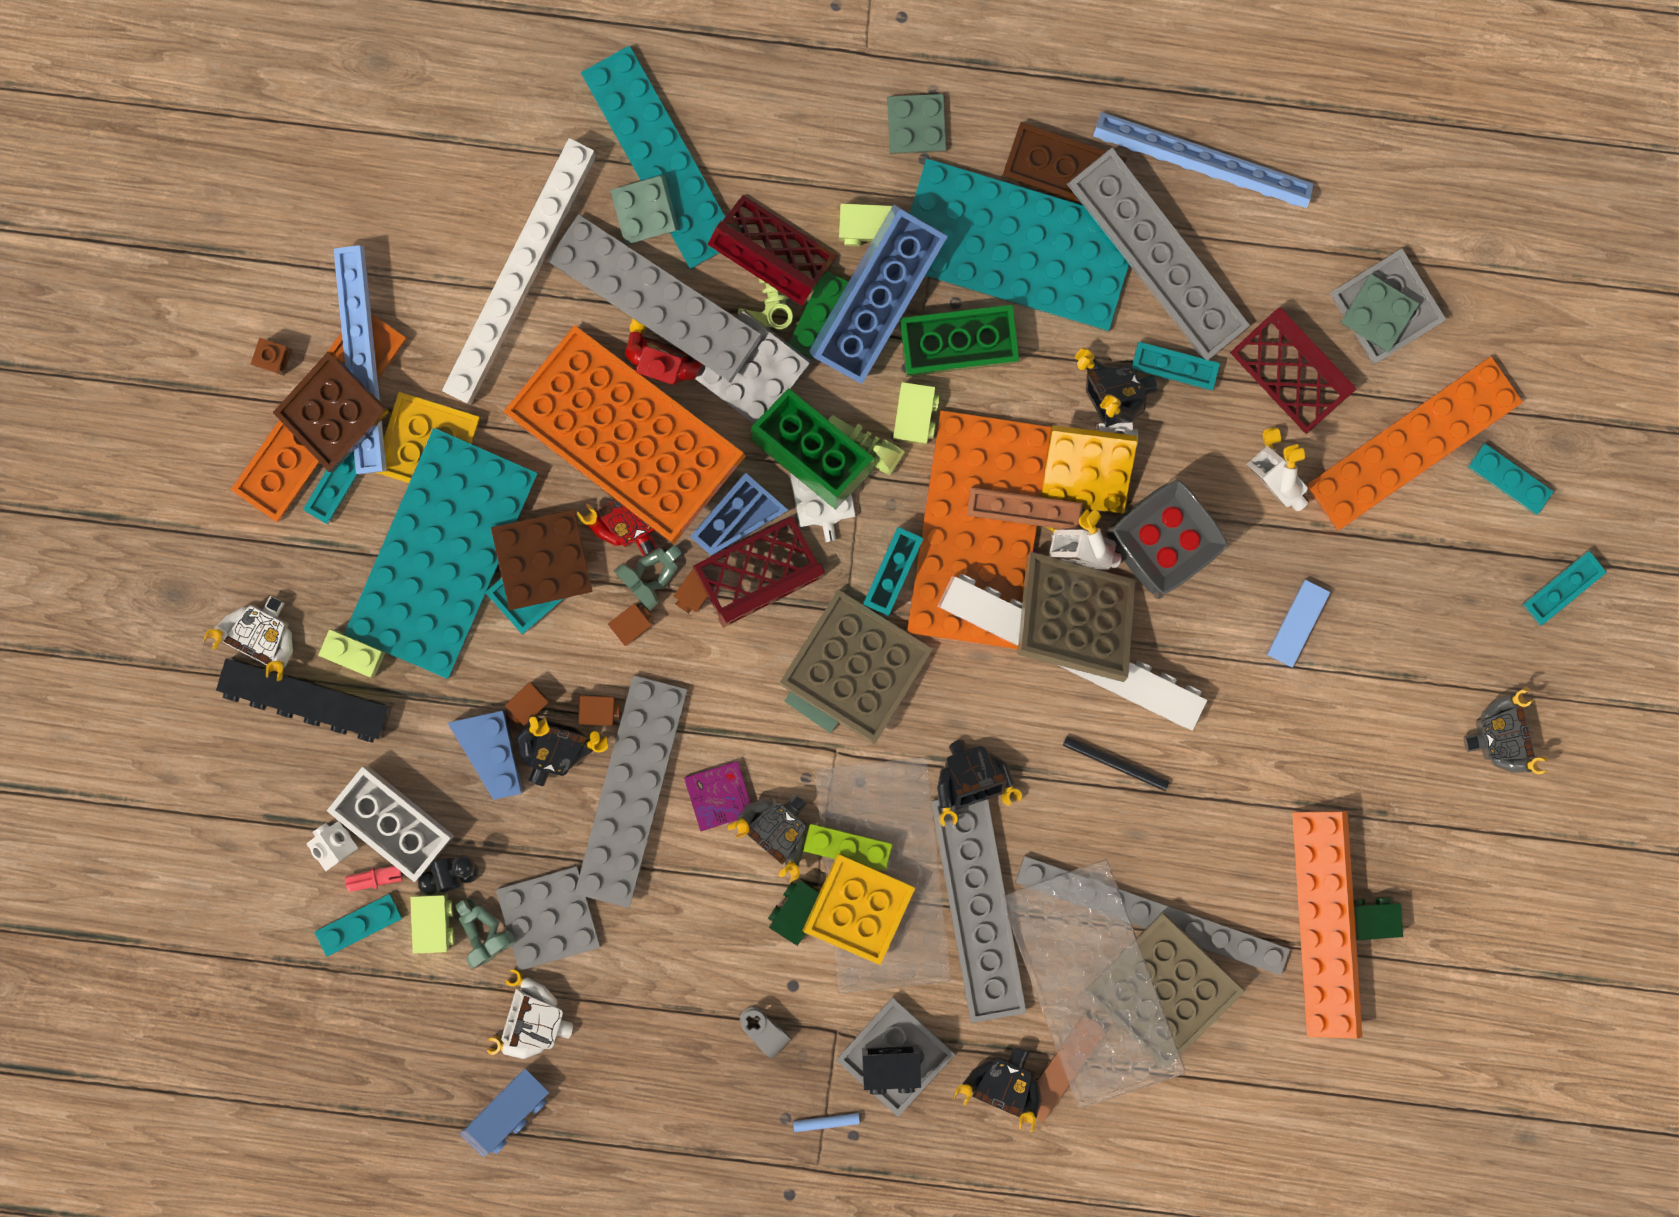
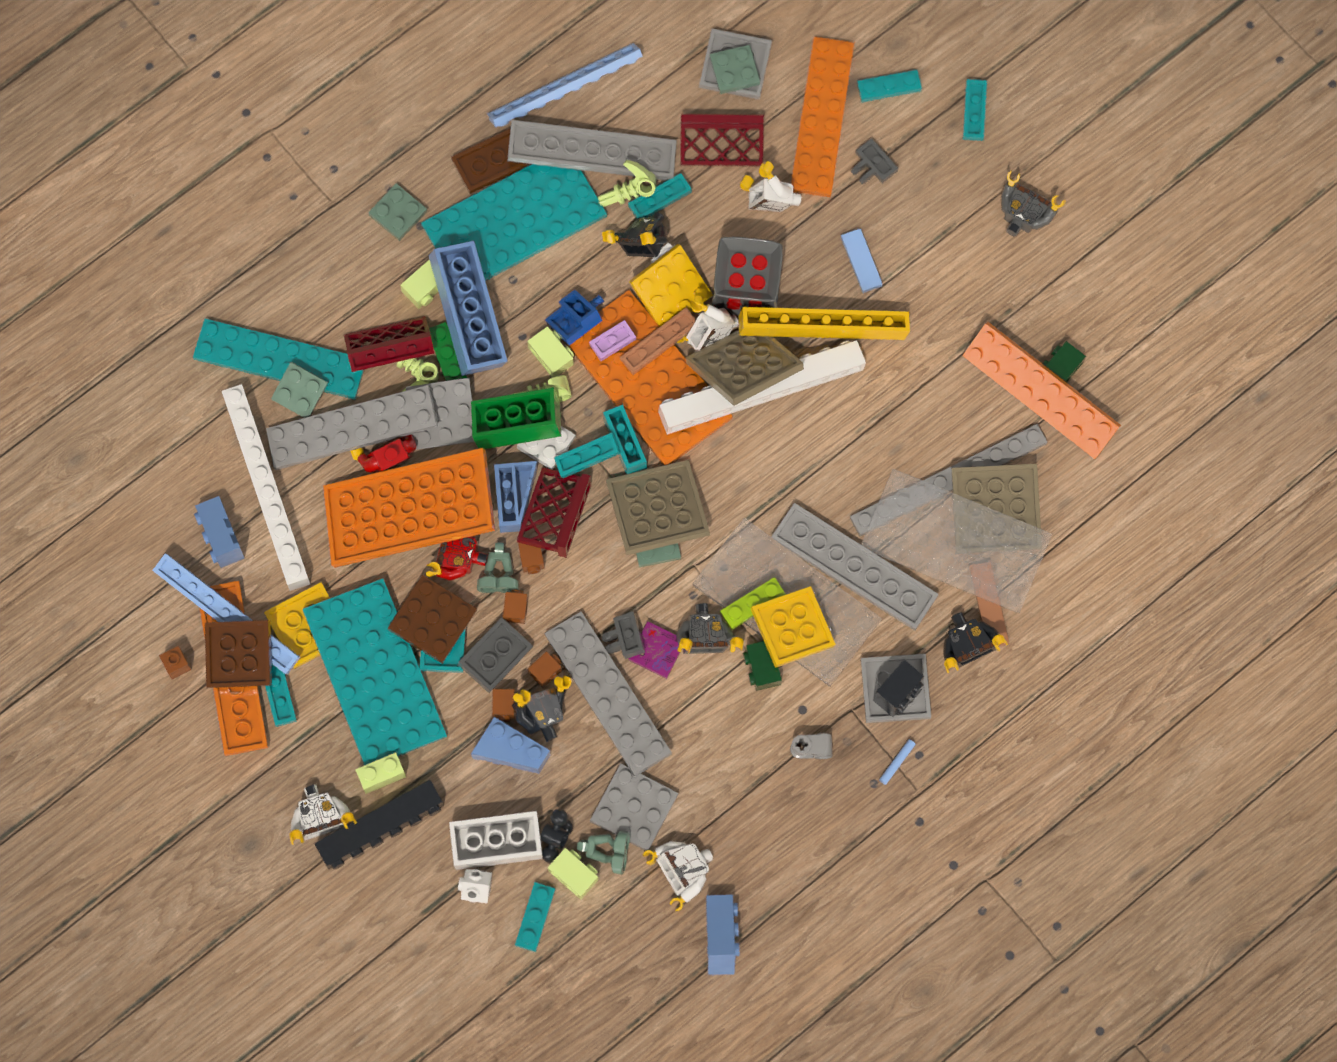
camera: 55 degrees left, 15 degrees down
coral axle [345,866,403,892] -> none
green brick [899,305,1019,377] -> none
black torso [937,740,1022,827] -> none
black bar [1062,736,1169,791] -> none
none -> medium blue wedge [194,496,245,568]
none -> dark grey plate [458,617,533,693]
none -> blue plate [545,290,604,345]
none -> teal plate [554,433,621,478]
none -> lavender plate [589,320,636,361]
none -> yellowish green piece [598,160,656,207]
none -> dark grey hinge [602,611,646,659]
none -> yellow brick [738,307,910,340]
none -> dark grey hinge [851,138,898,184]

